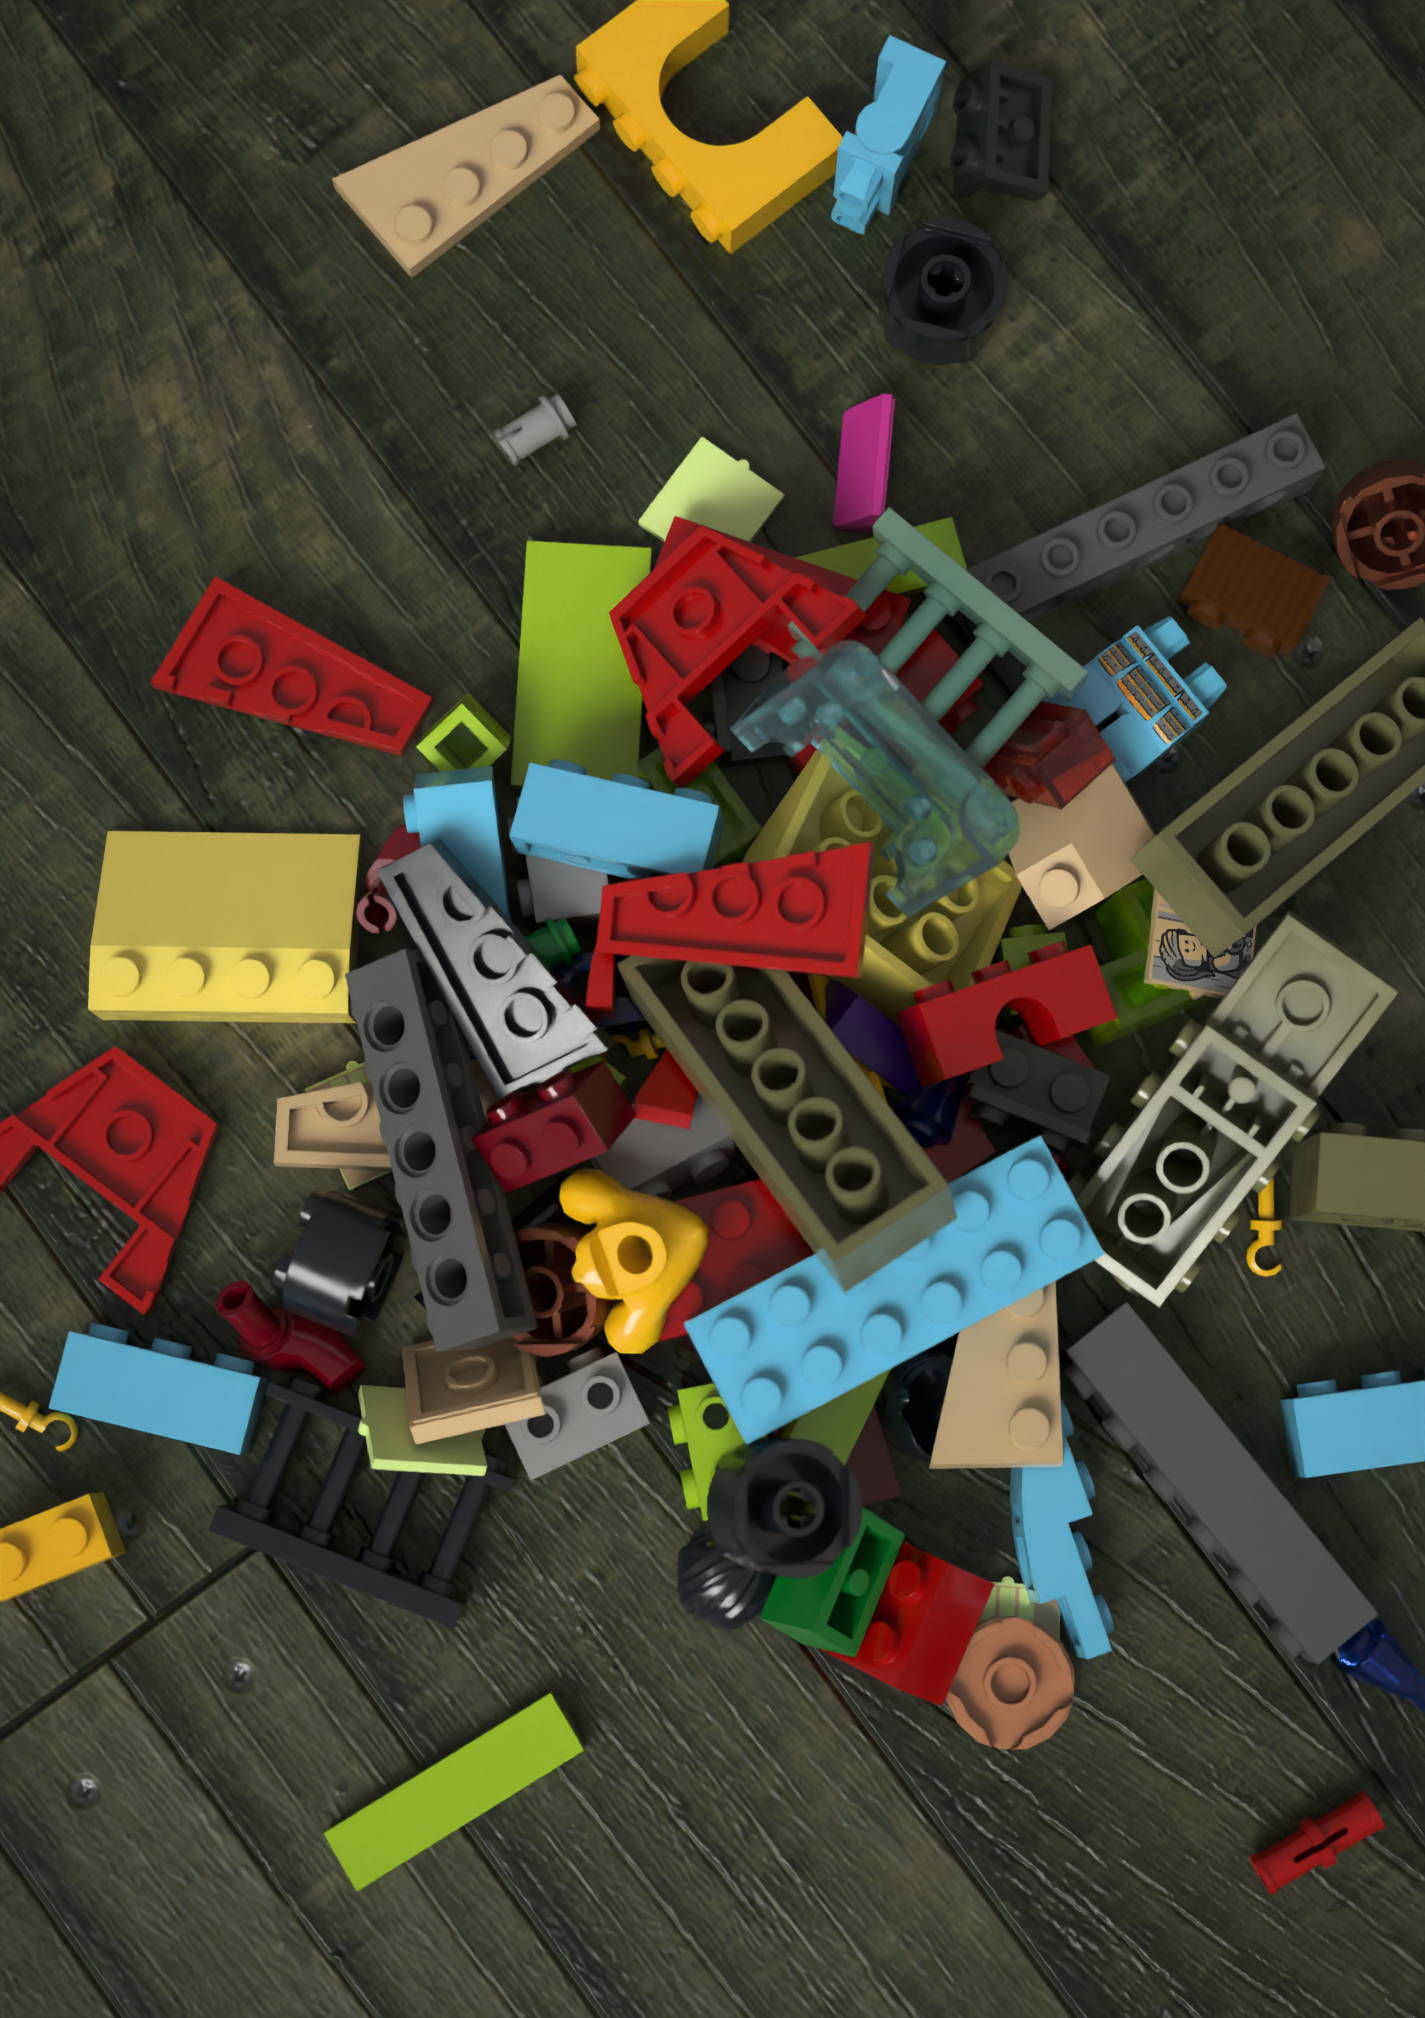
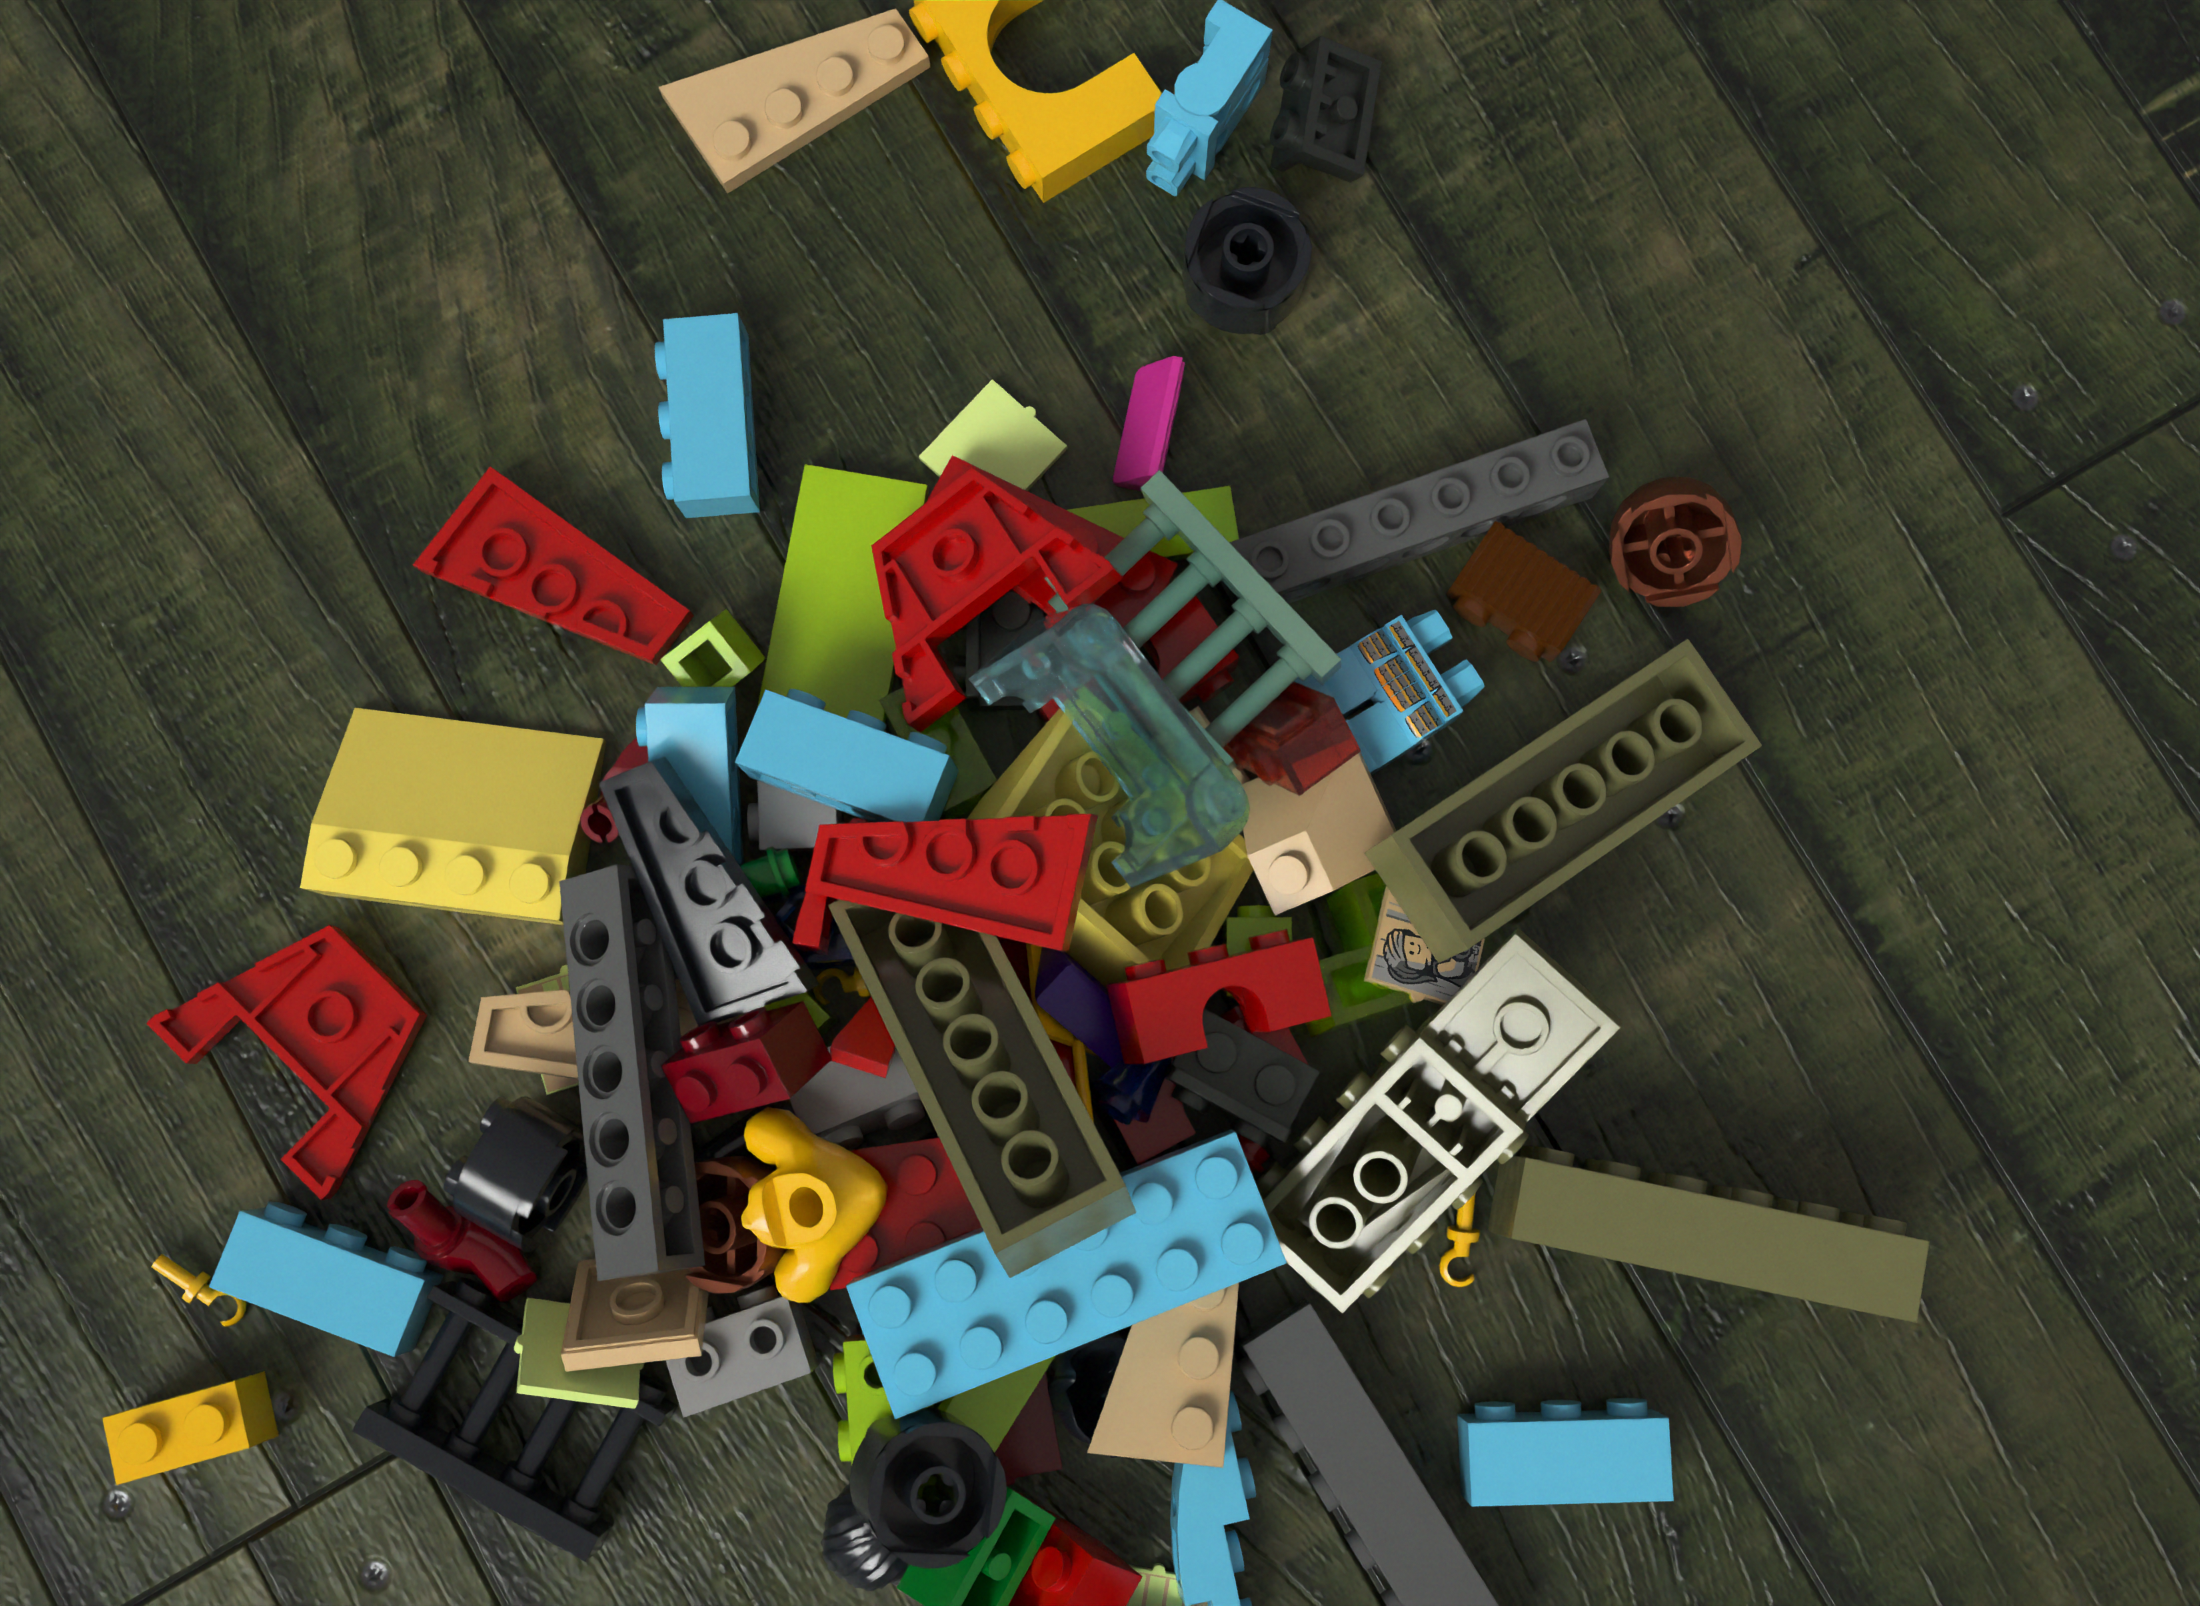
camera: 10 degrees right, 0 degrees up
light grey pin [493,393,577,466] -> none
none -> medium azure brick [655,313,760,518]

